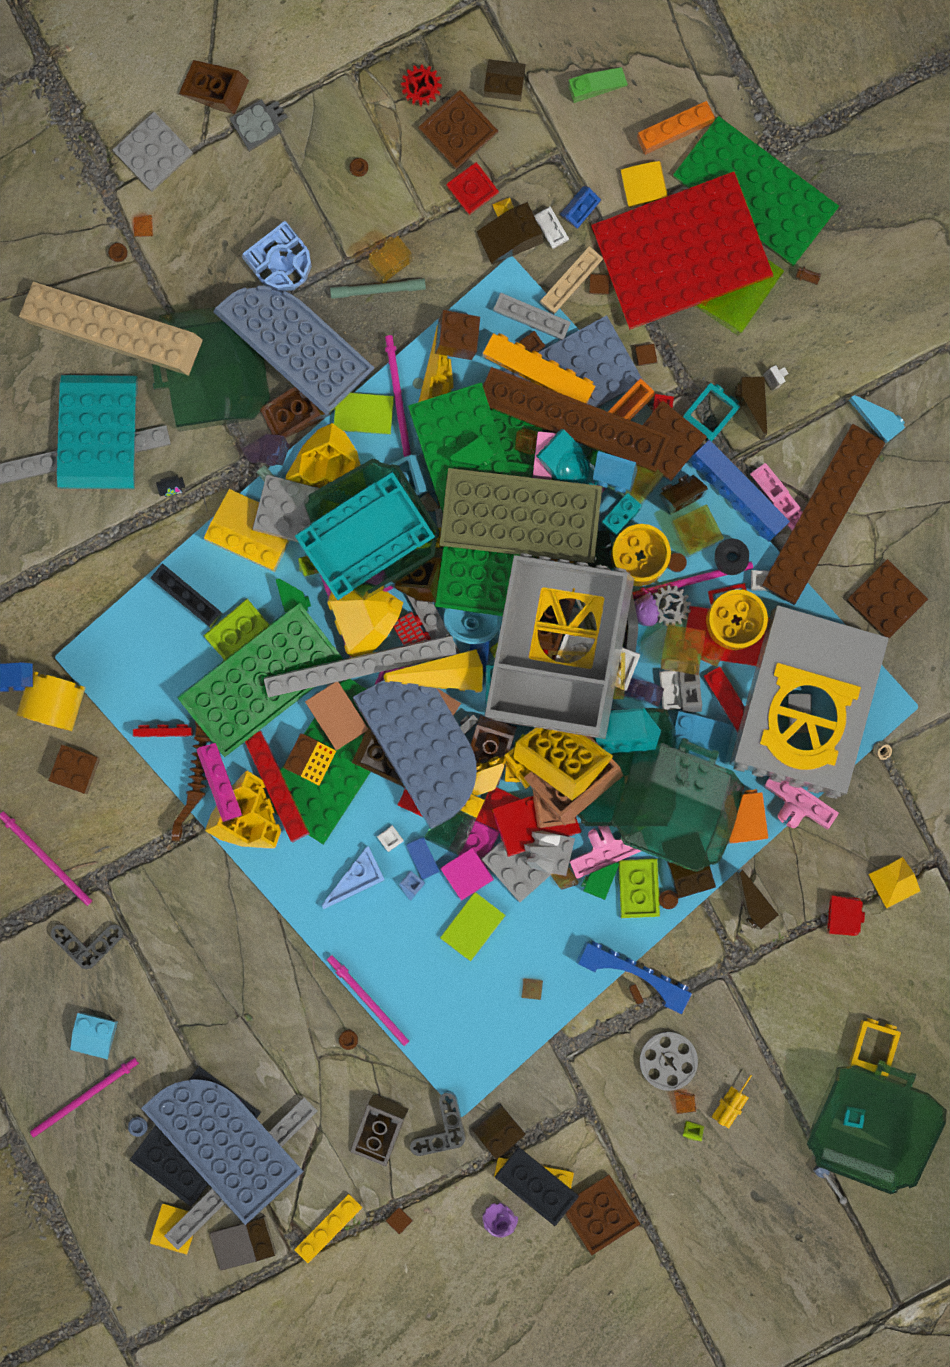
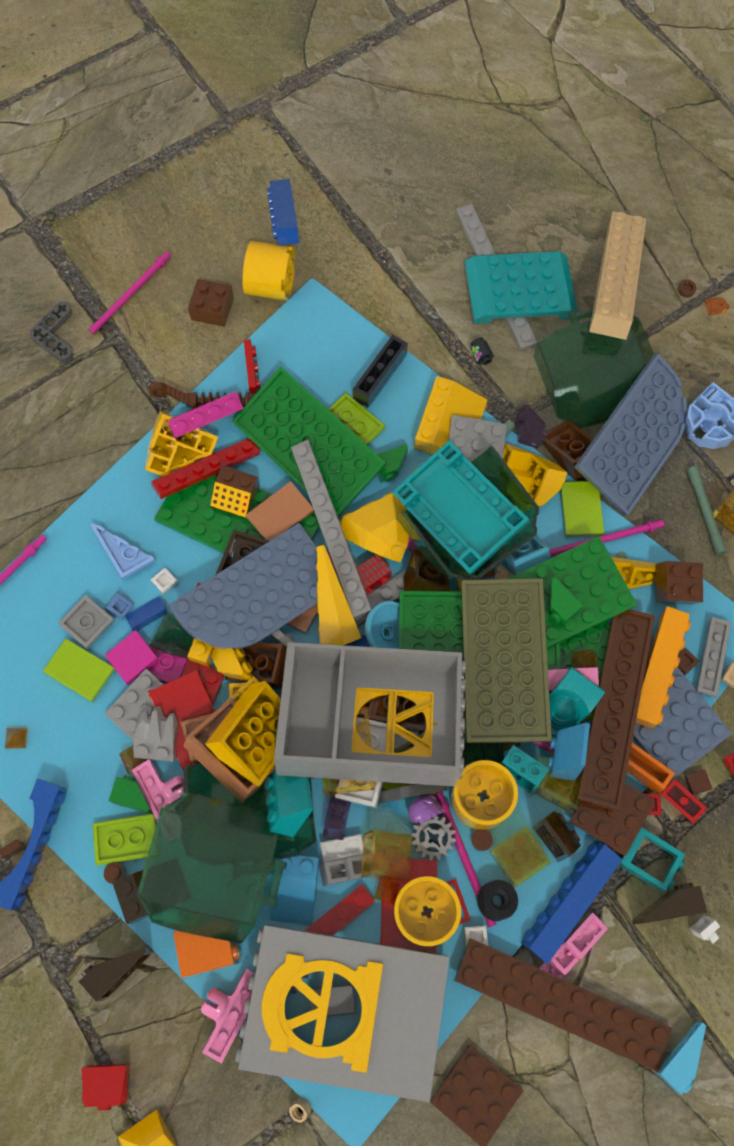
camera: 85 degrees right, 15 degrees down
none -> light grey plate [58,595,115,650]
none -> red brick [661,778,708,824]

